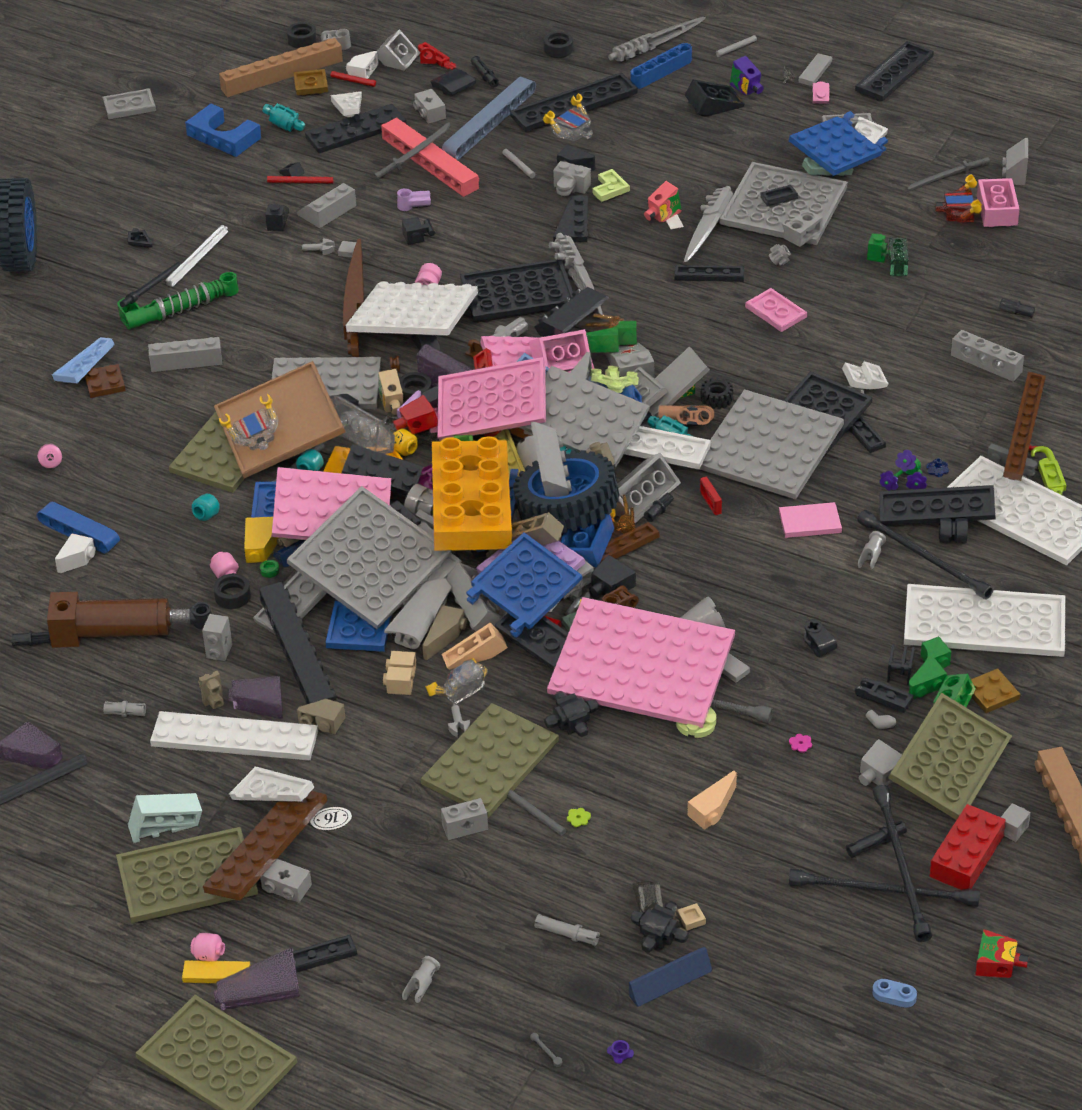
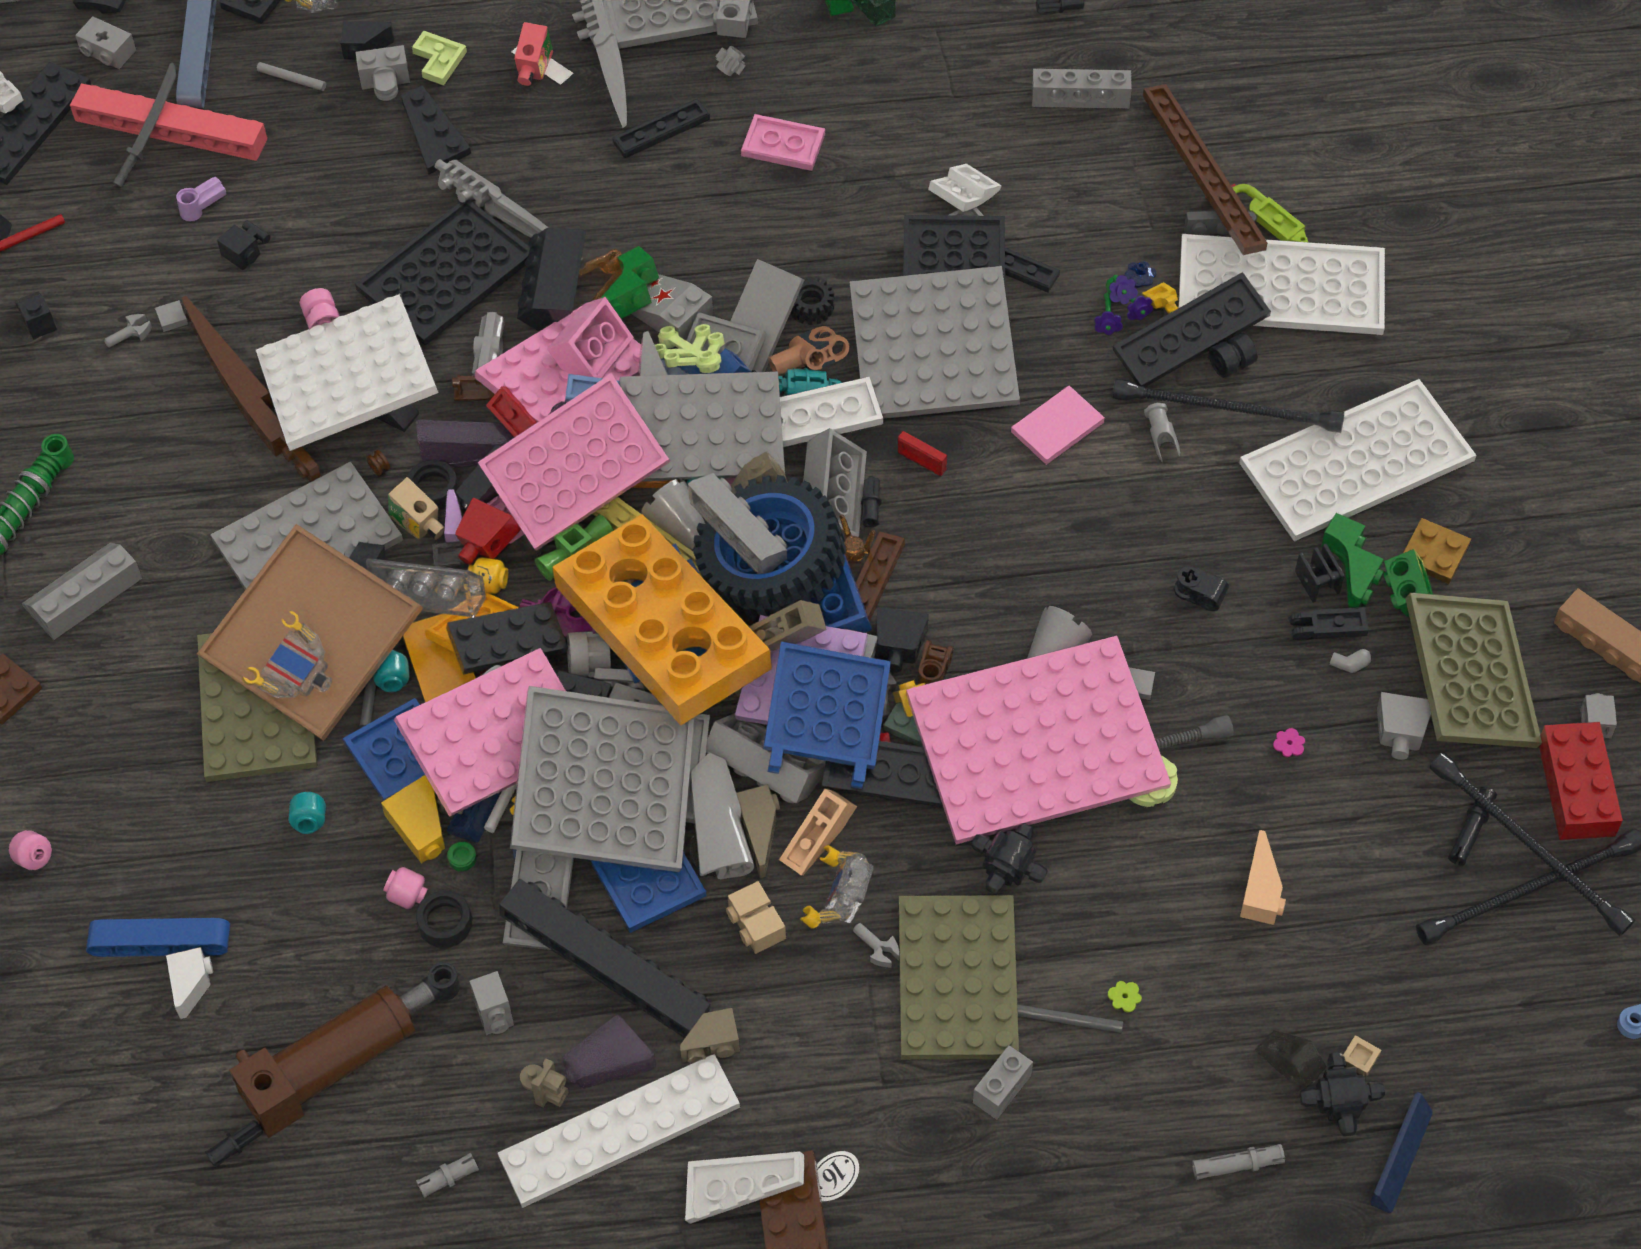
camera: 35 degrees left, 15 degrees up
light grey slope [297,183,356,228] -> none
none -> yellow plate [1142,282,1178,314]

